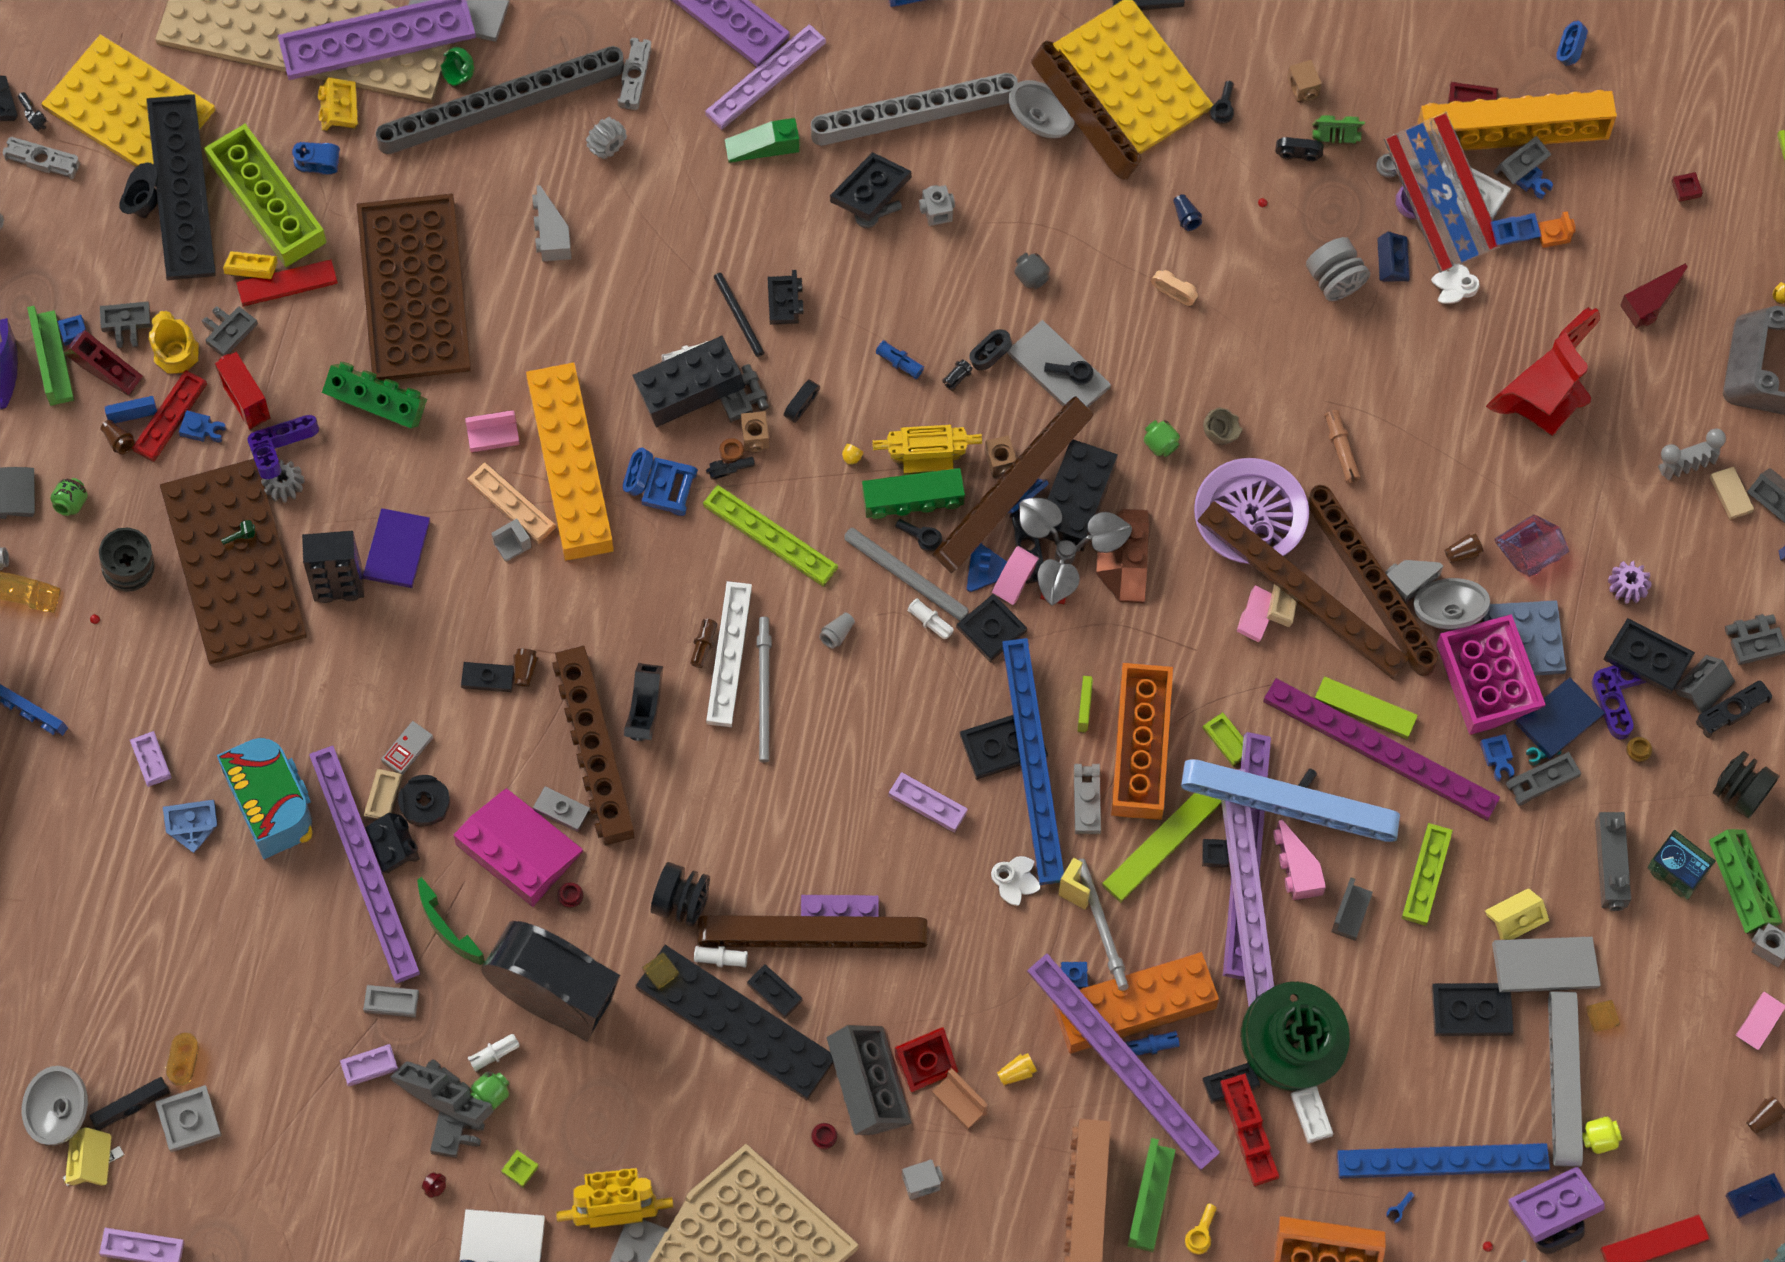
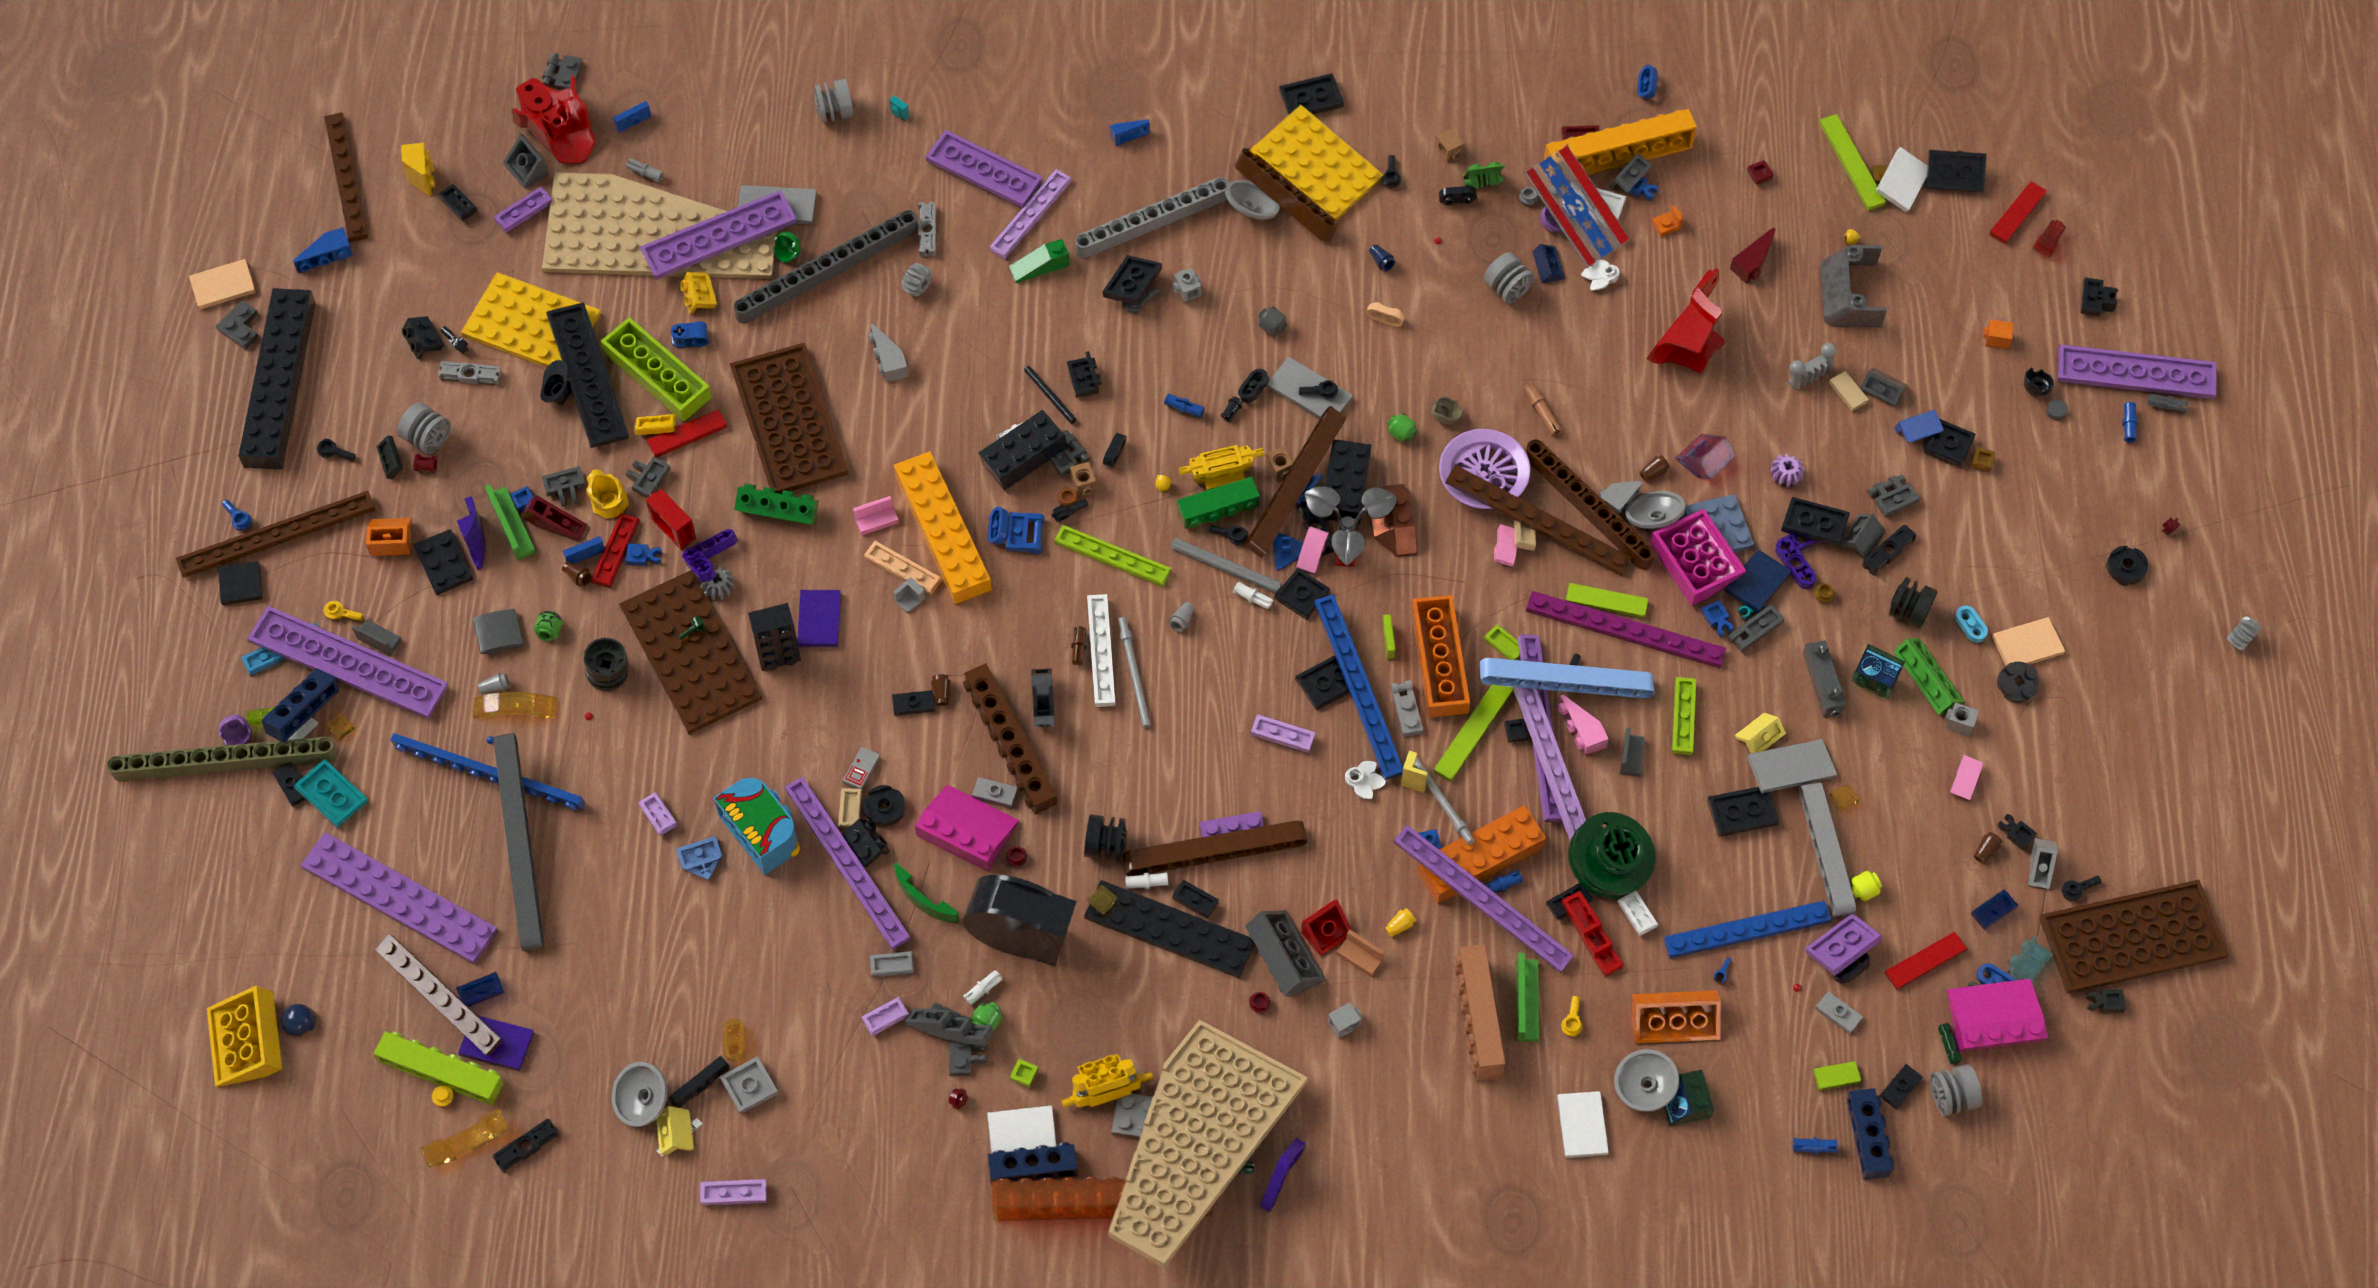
camera: 10 degrees left, 5 degrees down
blue slope [1490,213,1541,246] -> none

